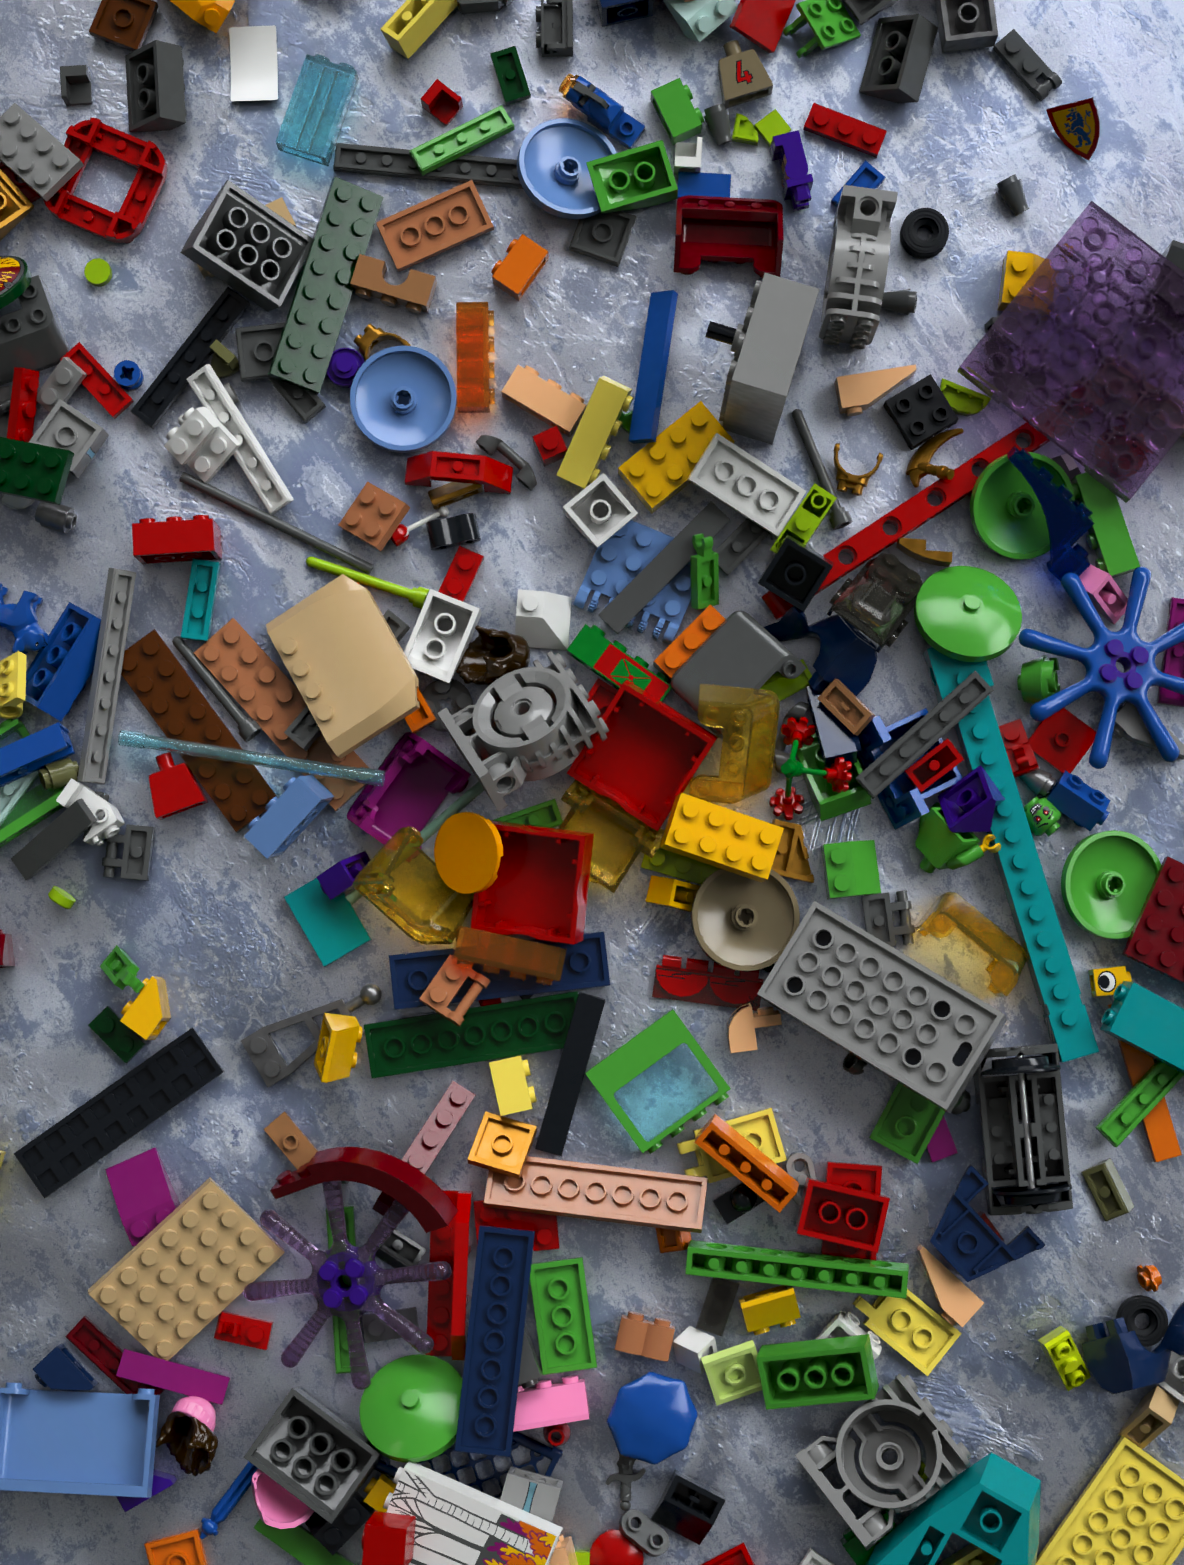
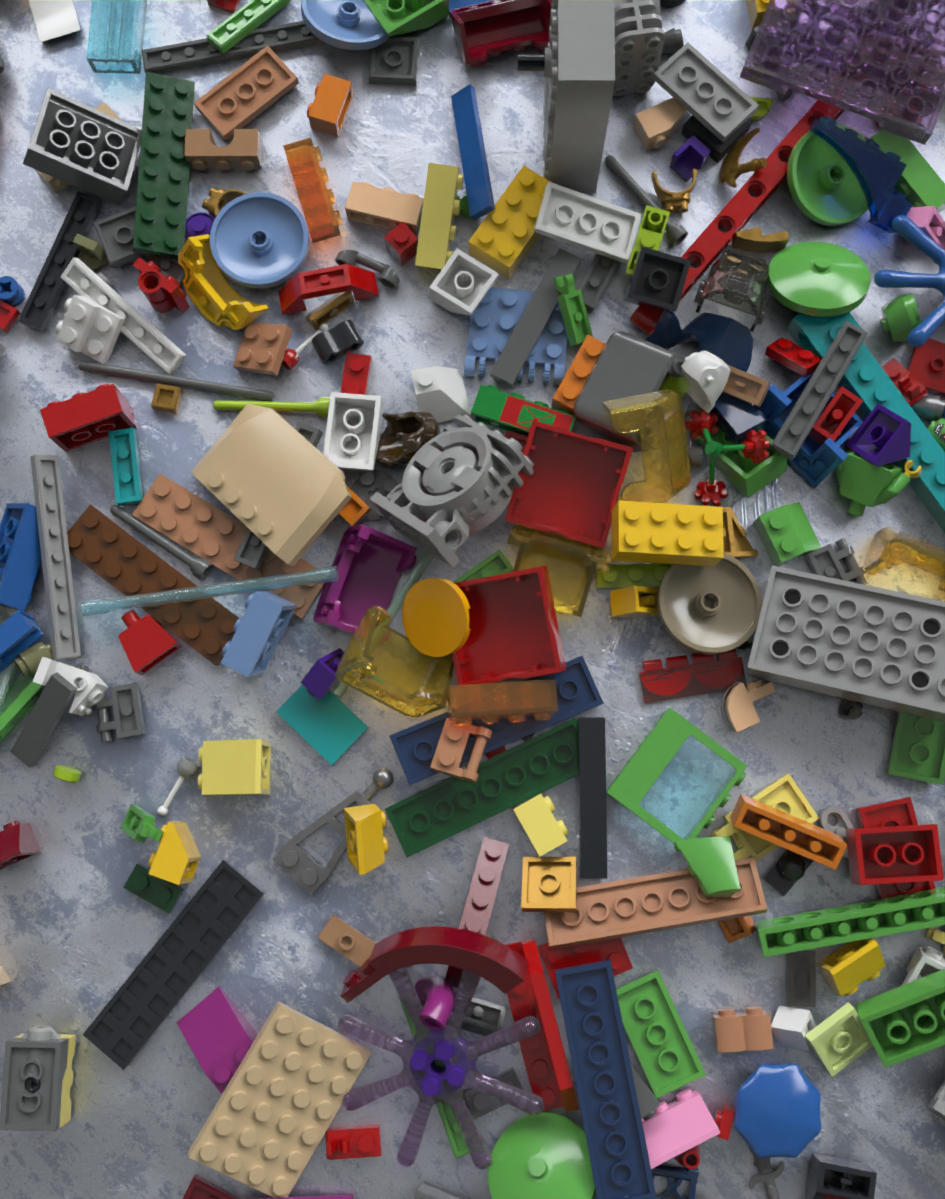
camera: 15 degrees left, 5 degrees down
none -> red plate [133,257,190,314]
none -> pearl gold tile [151,383,183,414]
none -> hinge [157,755,201,816]
none -> yellow windscreen [178,234,269,330]
none -> light yellow slope [198,739,271,795]
none -> magenta cylinder [414,976,454,1031]
none -> light grey plate [653,42,759,142]
none -> dark purple panel [670,135,711,182]
none -> bright green slope [674,837,741,897]
none -> white helmet [681,350,730,413]
none -> red plate [715,1104,735,1141]
none -> red plate [765,337,822,377]

